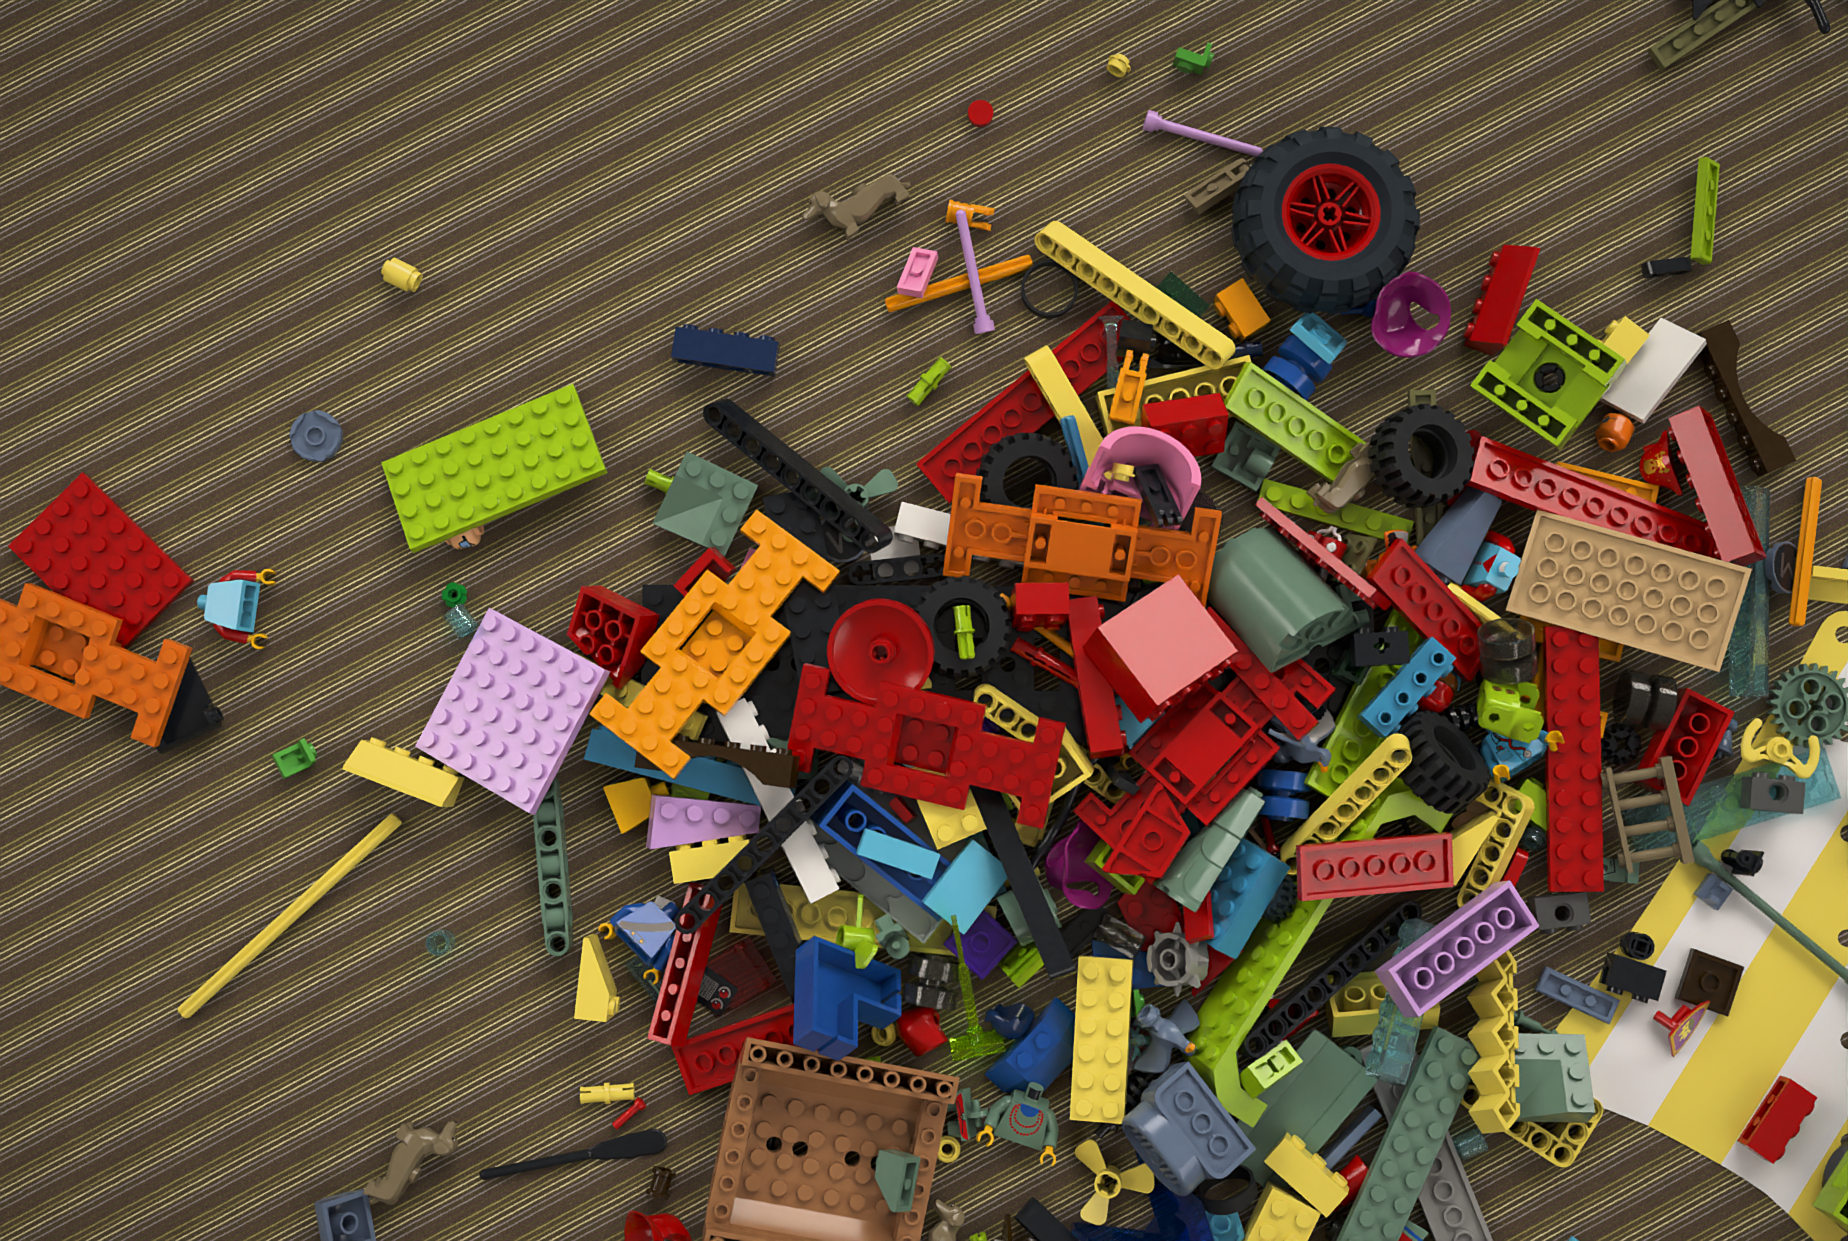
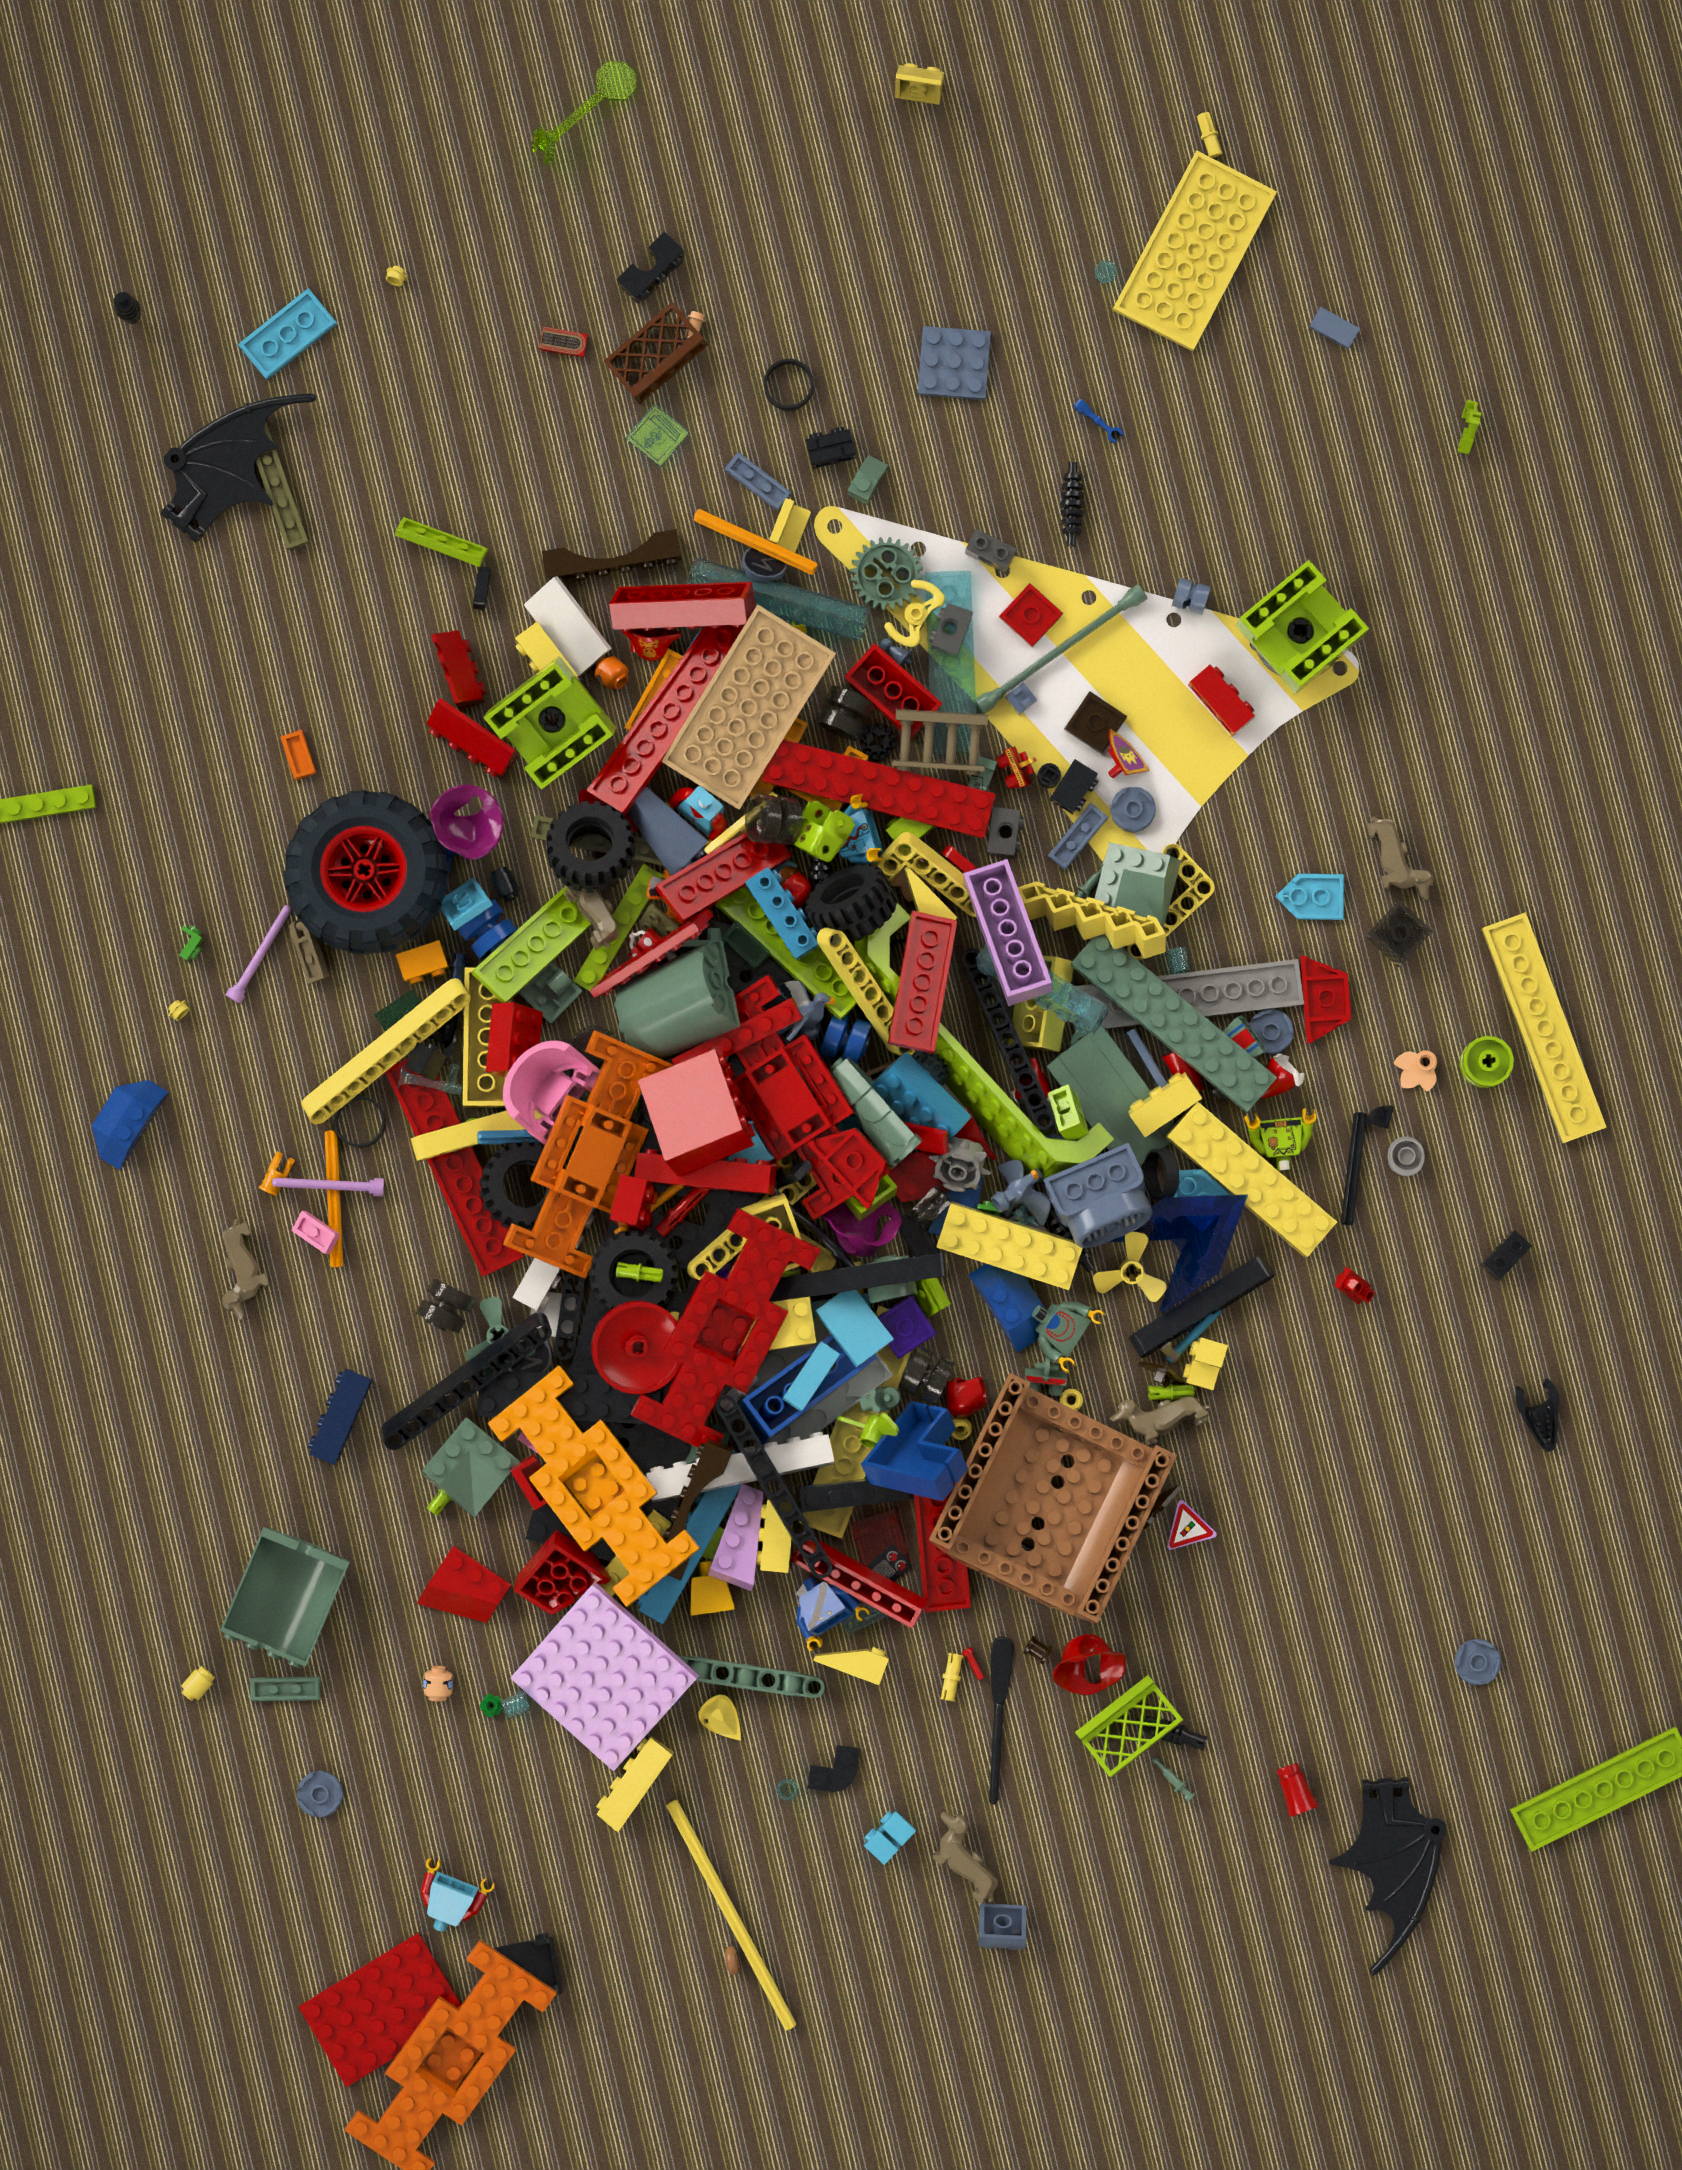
camera: 75 degrees left, 0 degrees up
bright green bracket [272,738,317,780] -> none
lime plate [381,384,608,553] -> none
sand green slope [874,1149,921,1212] -> none
red tile [888,797,918,824] -> none
lime pin [906,357,952,406] -> none
clear neon green piece [949,915,1005,1061] -> none
red tile [968,100,993,127] -> none
dark blue hair [984,1003,1034,1040] -> none
light orange hinge [1108,349,1149,426] -> none
light yellow plate [1109,462,1135,482] -> none
black hinge [1133,464,1183,528] -> none
red piece [1261,817,1280,855] -> none
black brick [1348,626,1410,667] -> none
clear light blue plate [1521,827,1547,851] -> none
black hinge [1721,849,1764,877] -> none
none -> blue wedge [92,1080,169,1170]
none -> sand green cylinder [220,1527,350,1669]
none -> sand green tile [250,1676,321,1701]
none -> orange tile [280,730,317,781]
none -> clear smoke wheel [416,1278,476,1334]
none -> red wedge [416,1546,513,1623]
none -> red wedge [431,630,486,711]
none -> black brick [490,866,520,902]
none -> light yellow piece [698,1694,741,1741]
none -> medium nougat piece [725,1946,740,1975]
none -> black plate [807,1745,860,1792]
none -> medium azure piece [864,1810,916,1865]
none -> red hips [996,746,1037,789]
none -> red tile [999,583,1063,648]
none -> sand blue tile [1110,787,1156,832]

